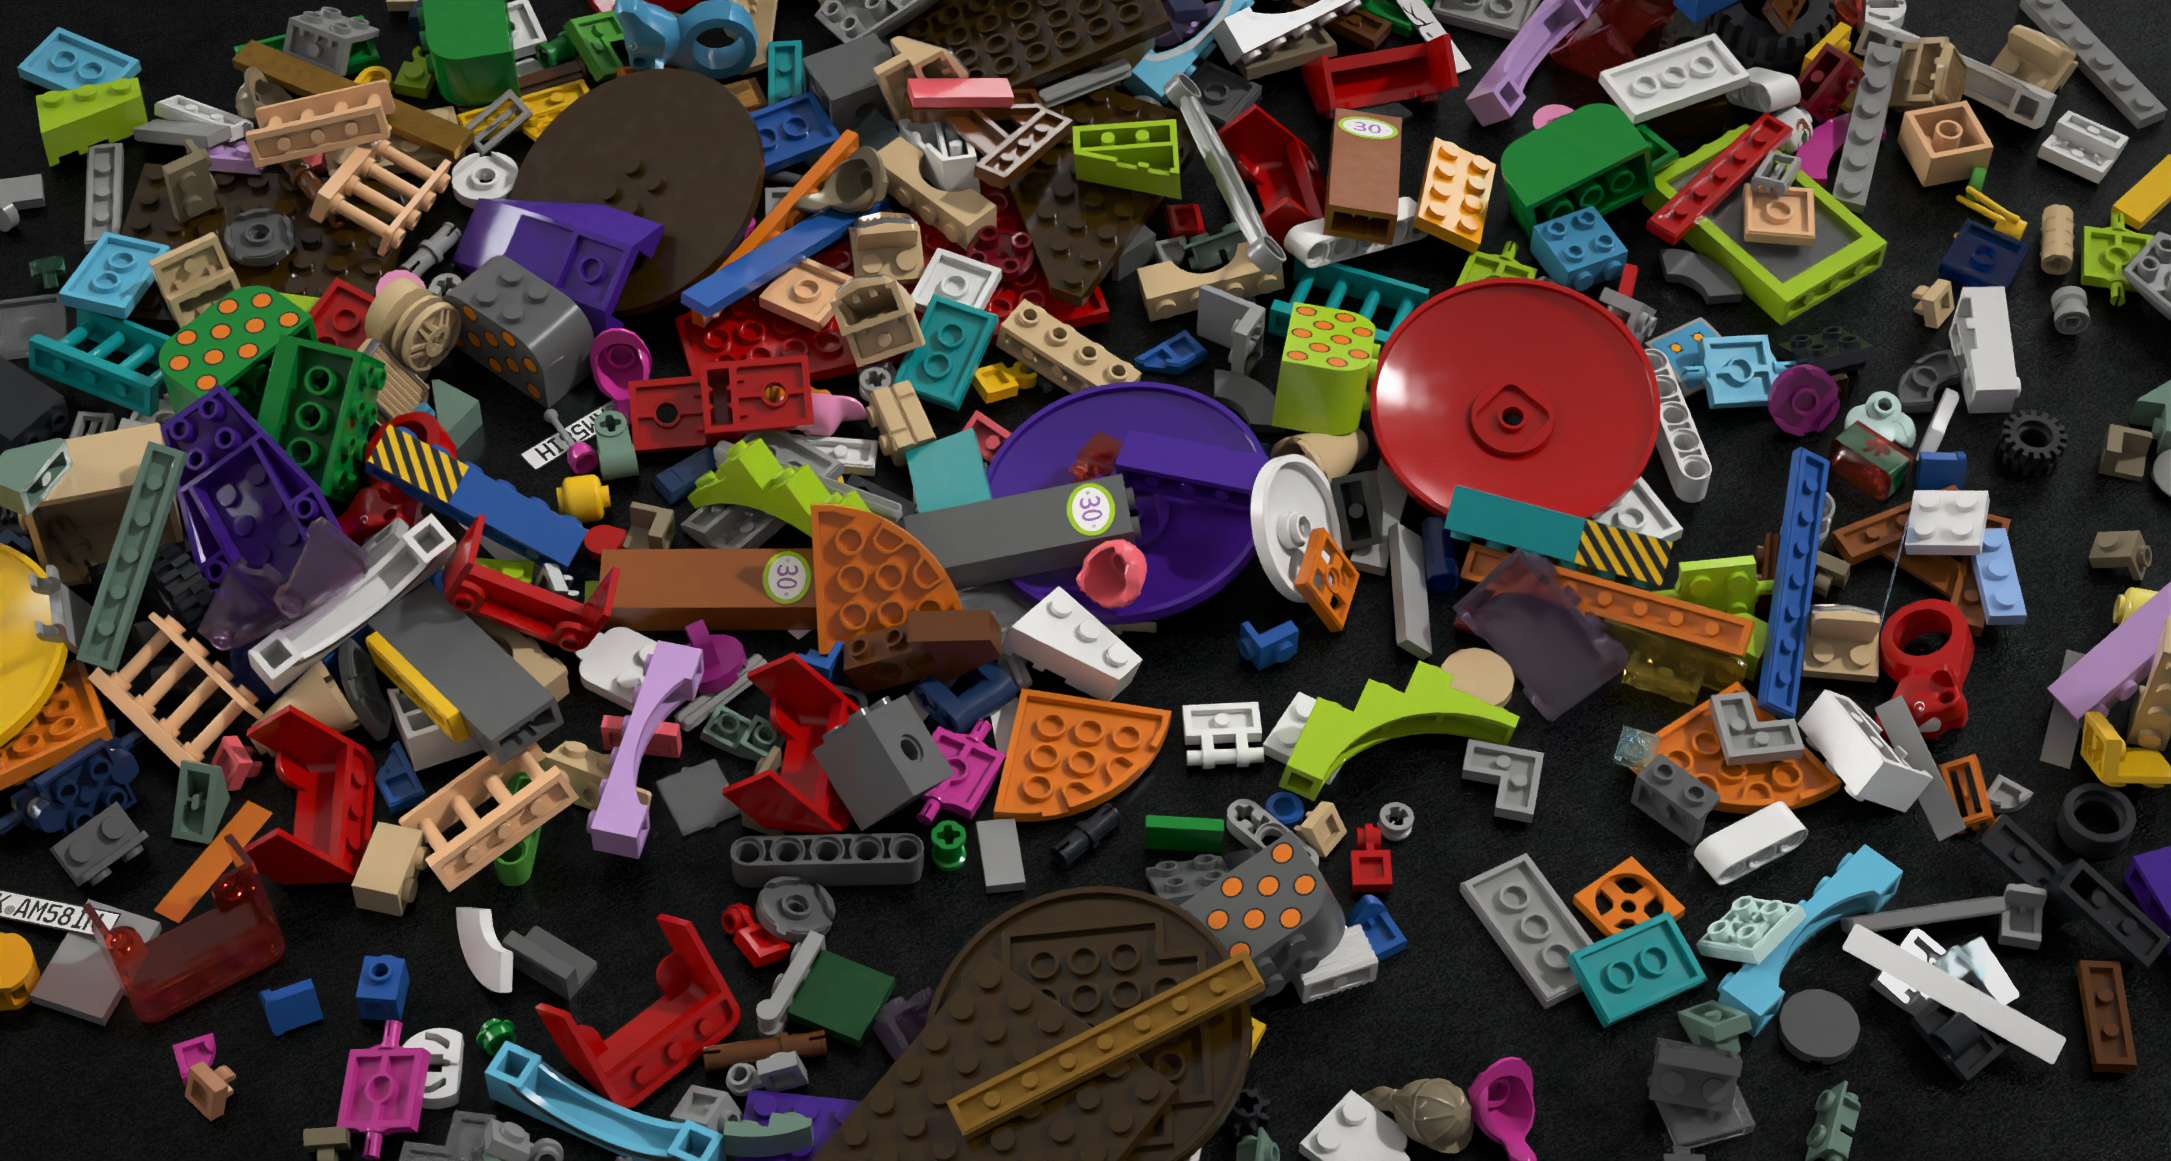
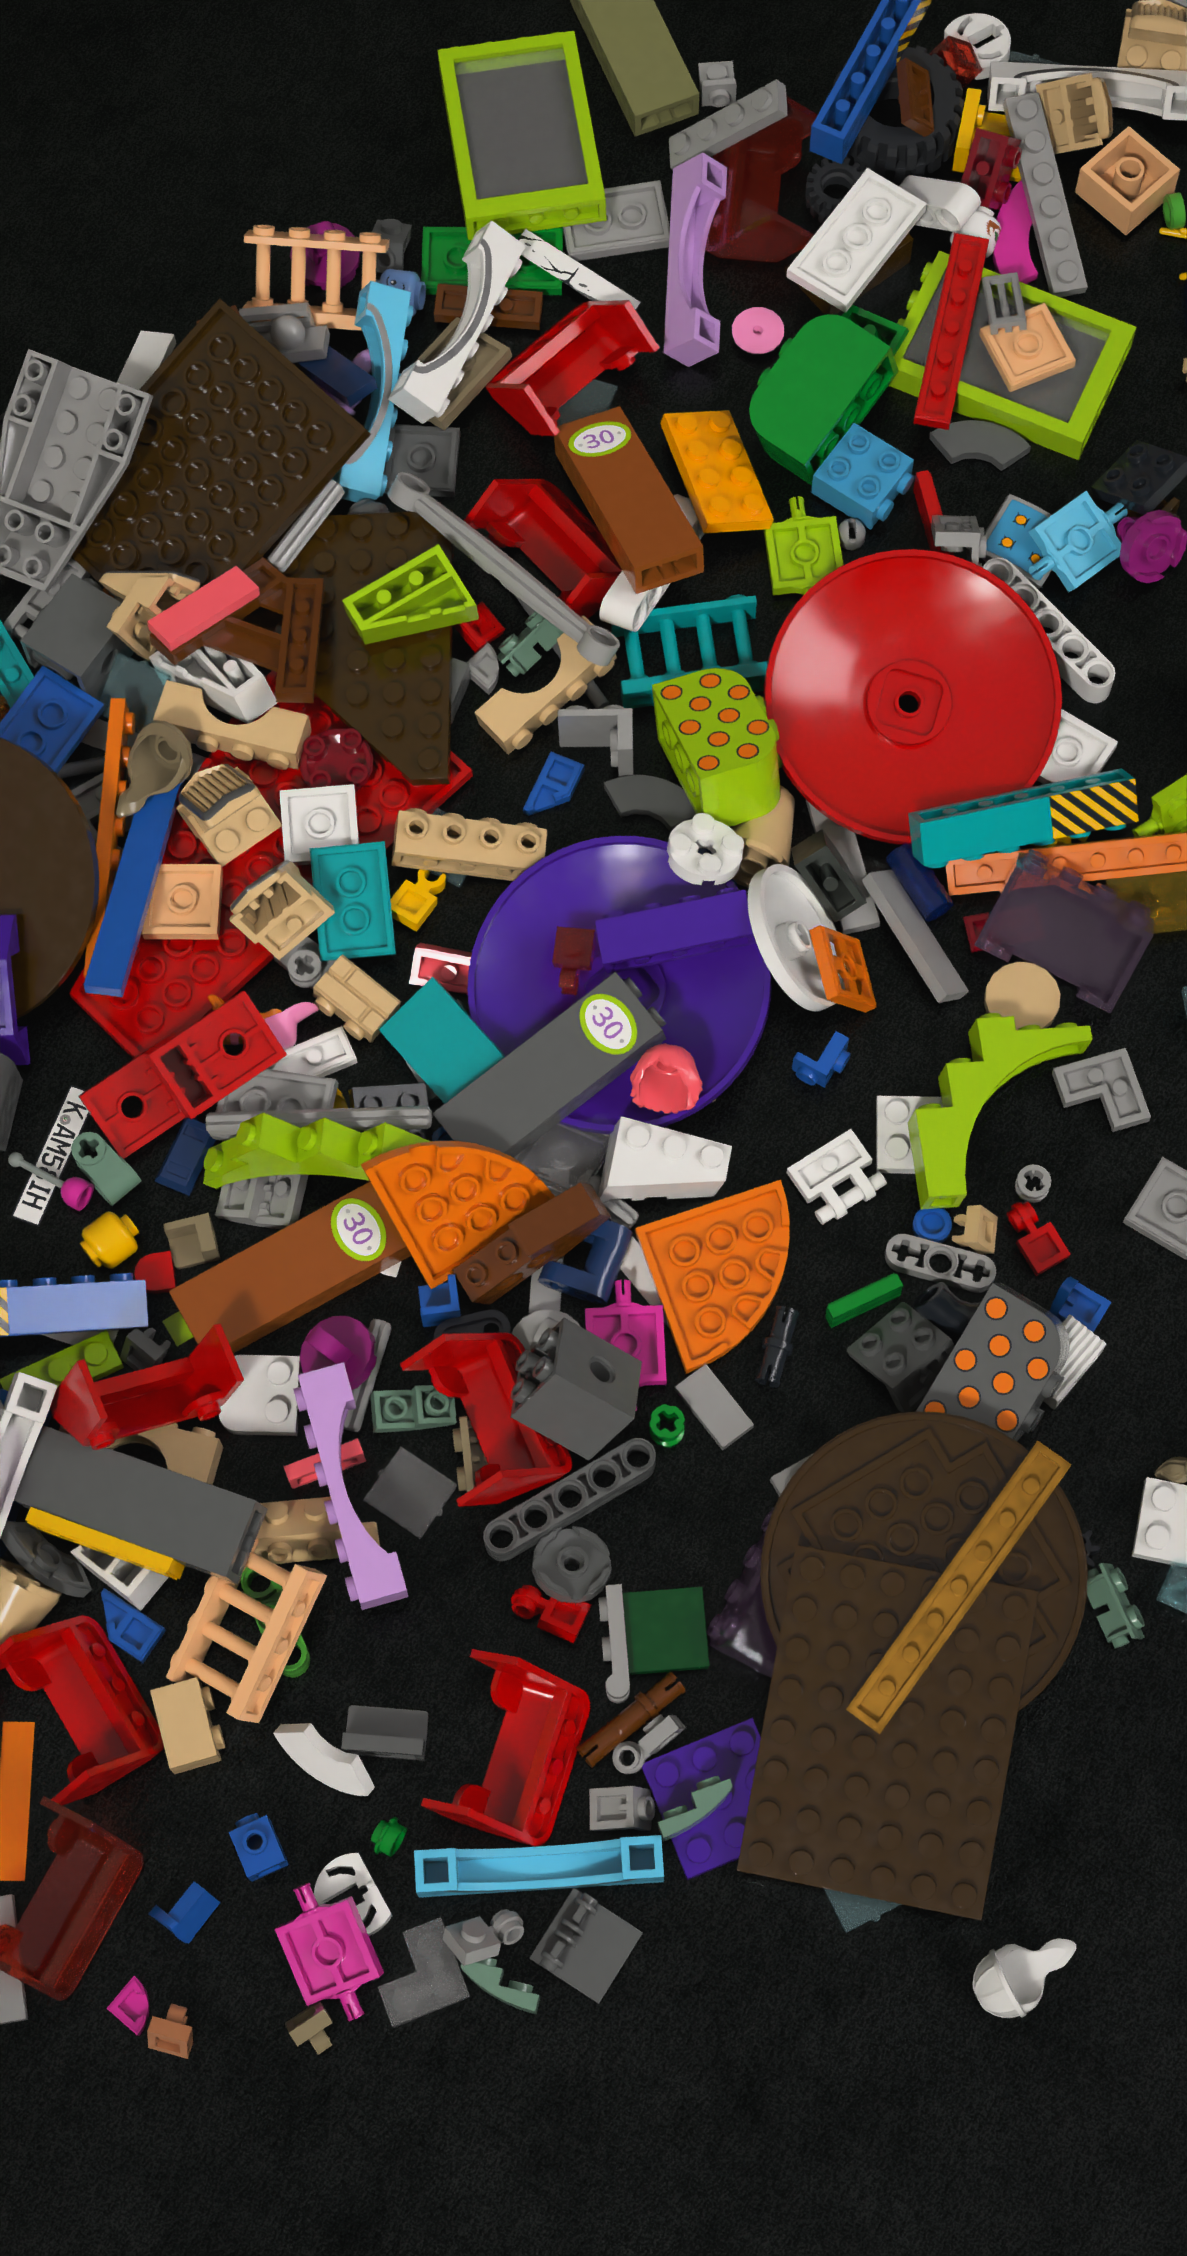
camera: 25 degrees left, 20 degrees up
dark pink piece [590,328,652,428] -> none
none -> white plate [666,813,744,885]

